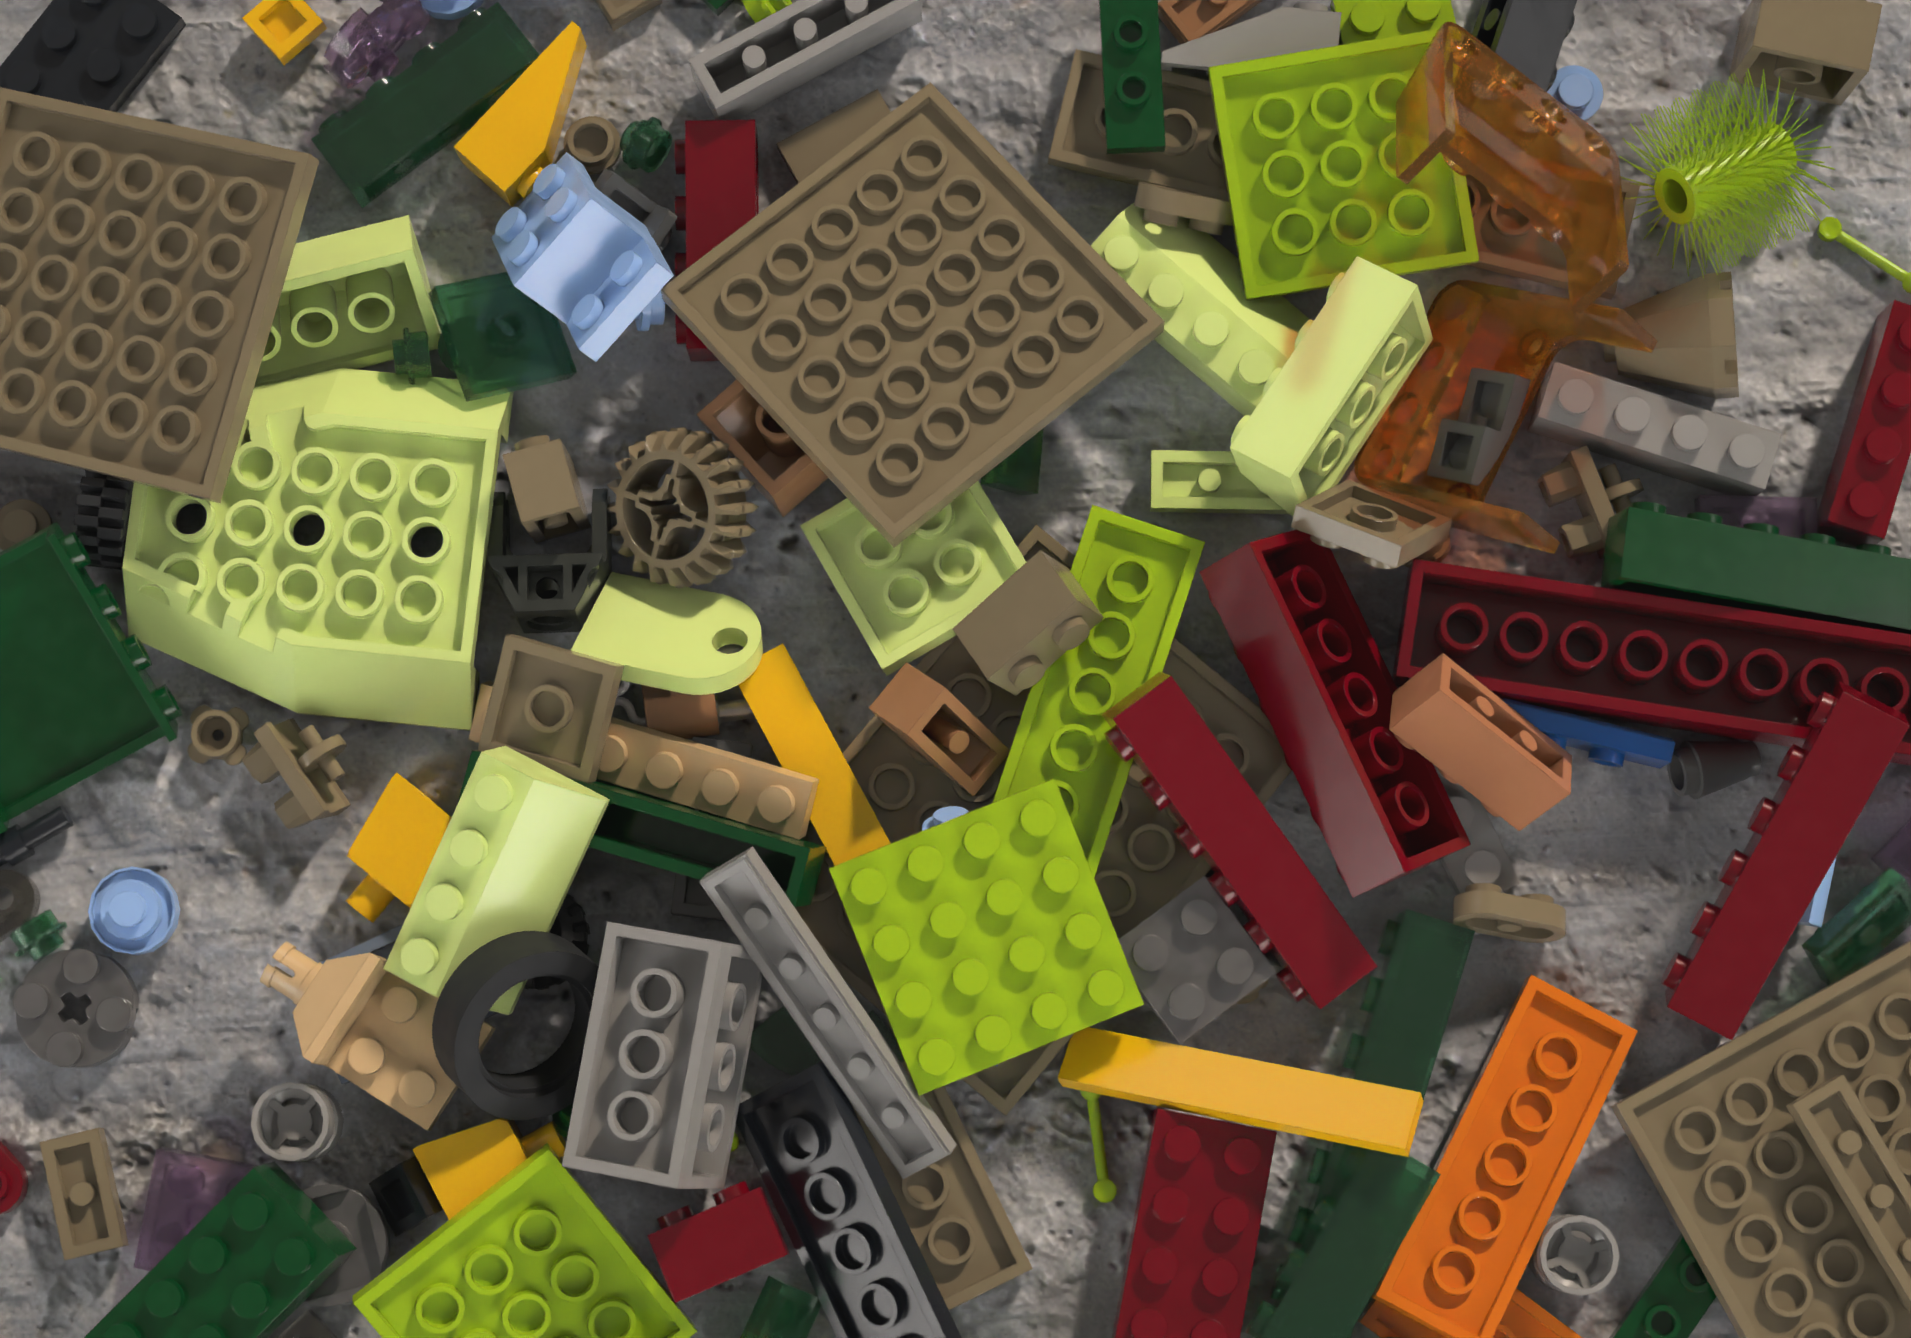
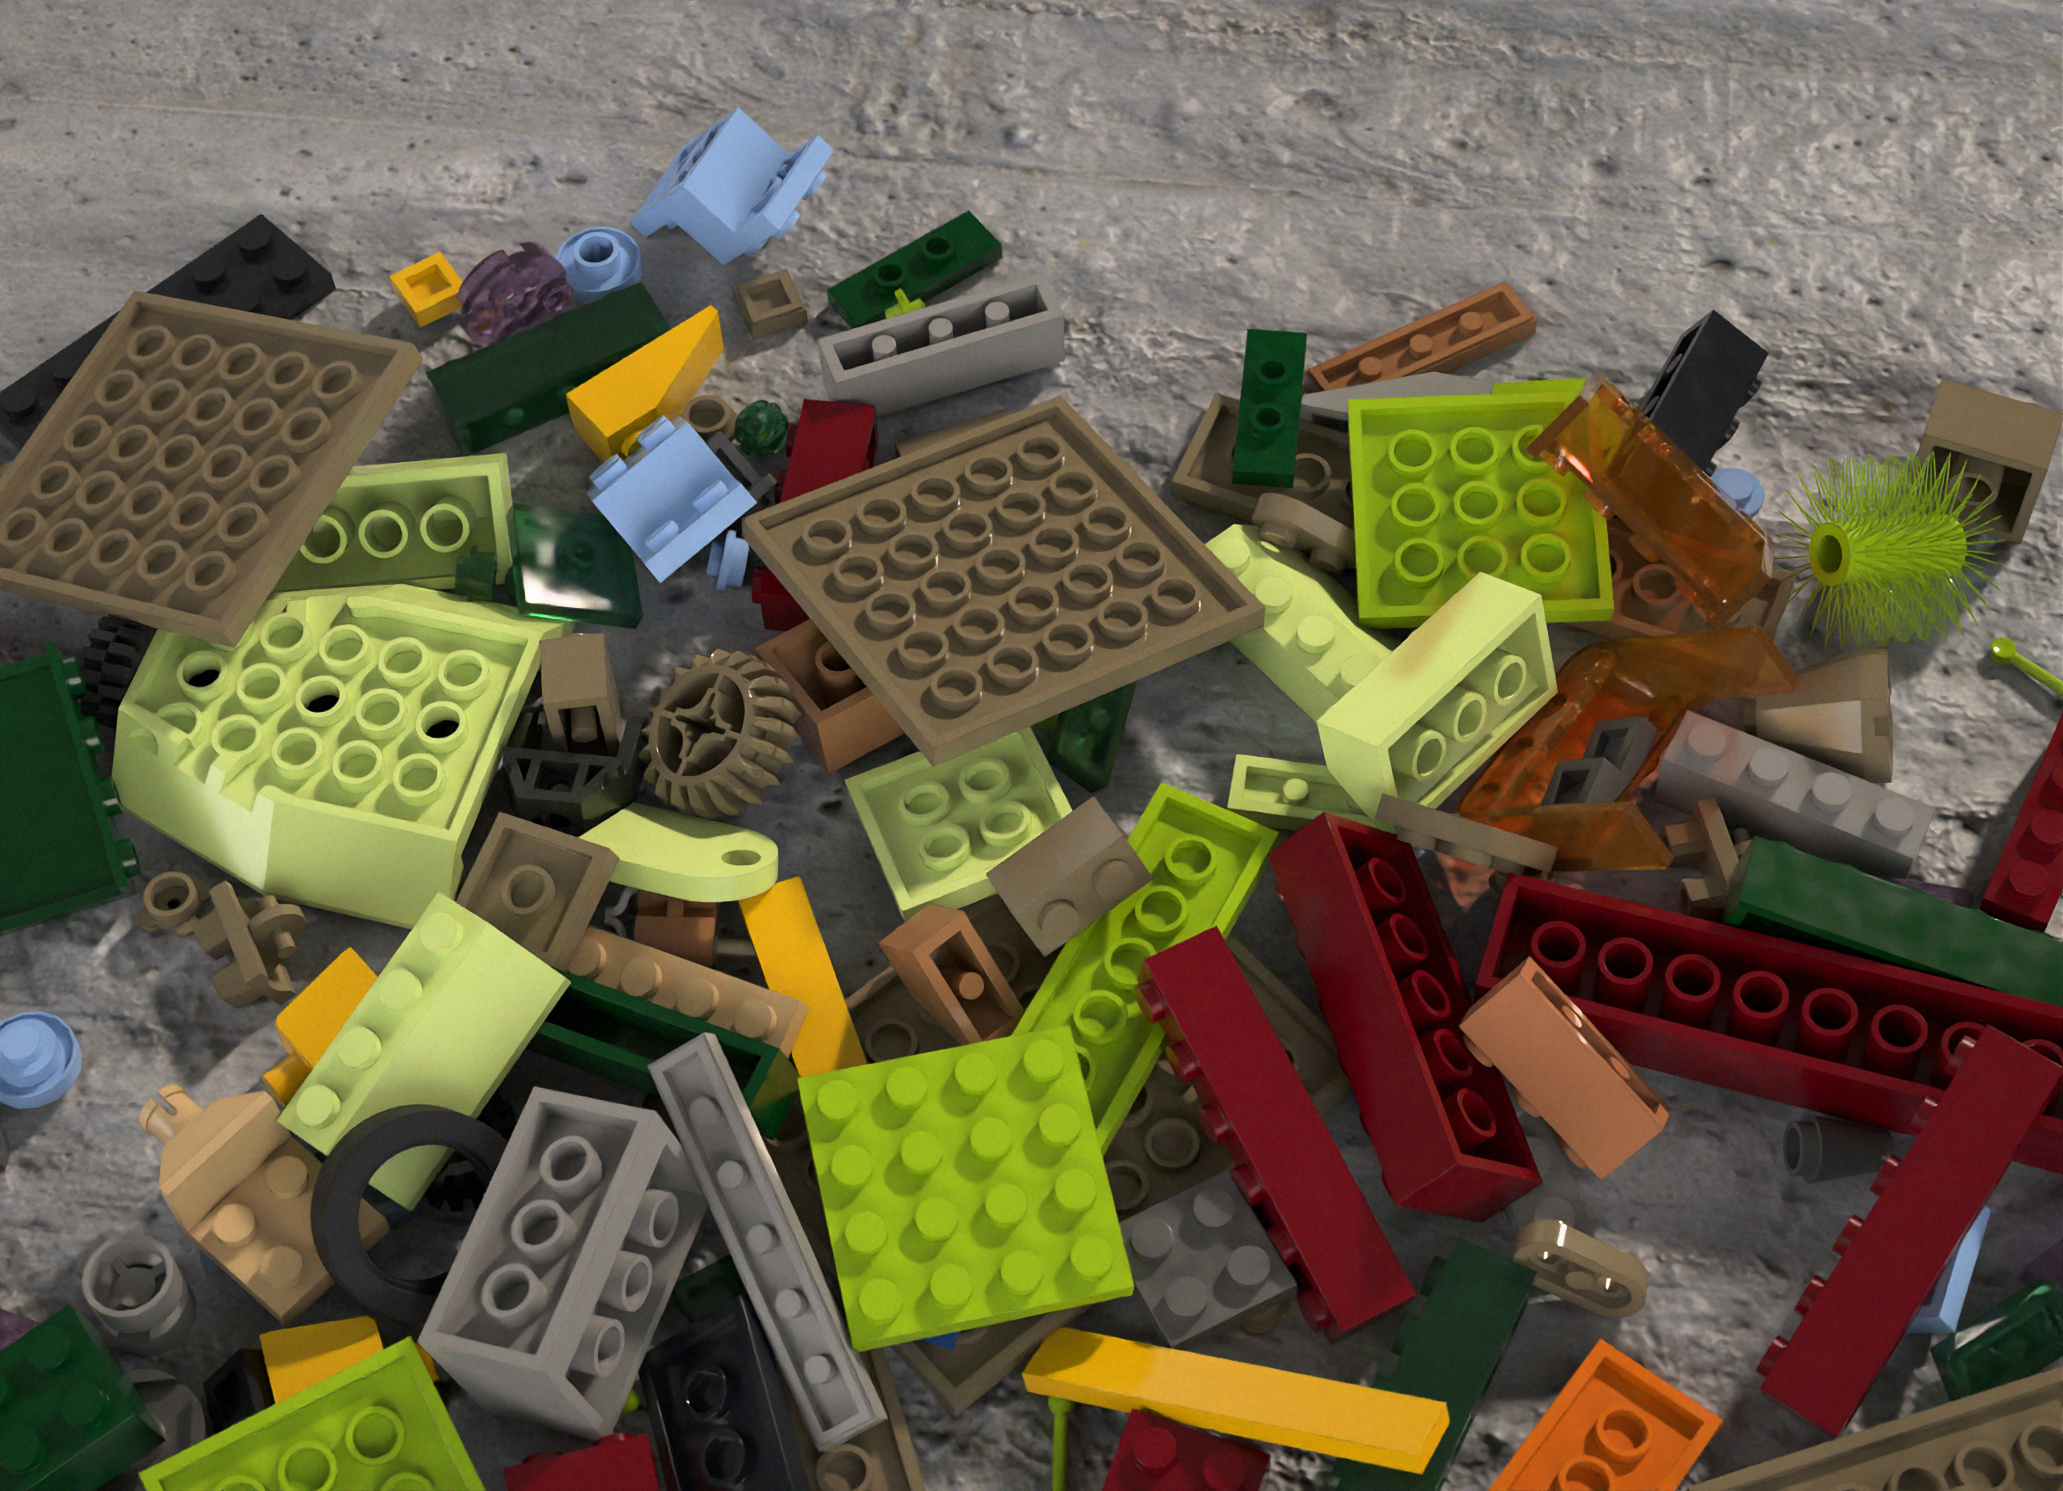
camera: 10 degrees right, 25 degrees down
blue plate [1502,698,1676,769] -> none

